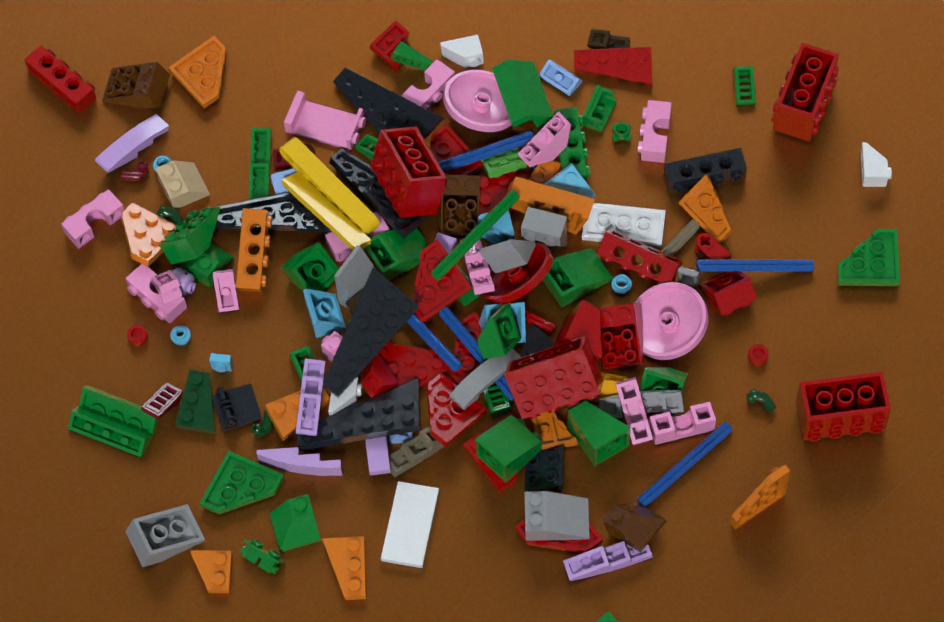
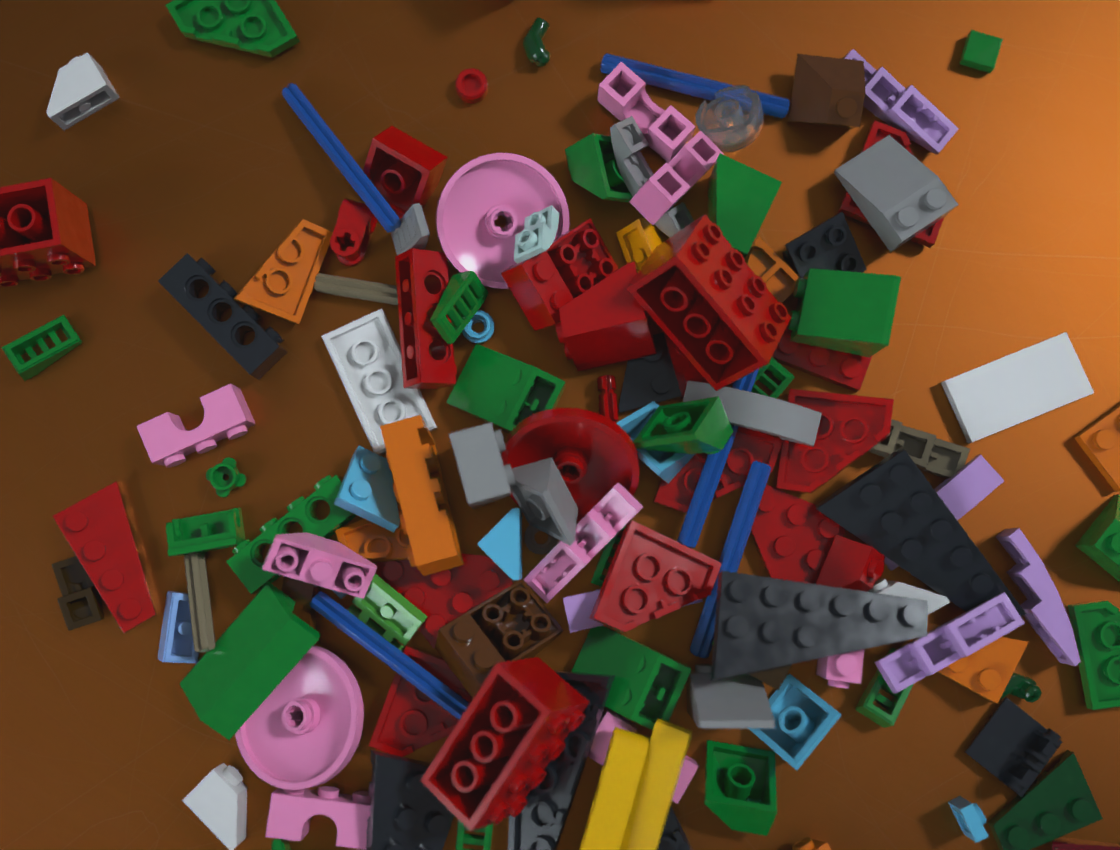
camera: 125 degrees left, 20 degrees up
green axle [431,190,520,280] -> none
none -> dark tan axle [184,552,216,653]
none -> green slope [430,271,488,344]
none -> light aqua slope [514,205,559,264]
none -> clear cylinder [695,85,764,152]

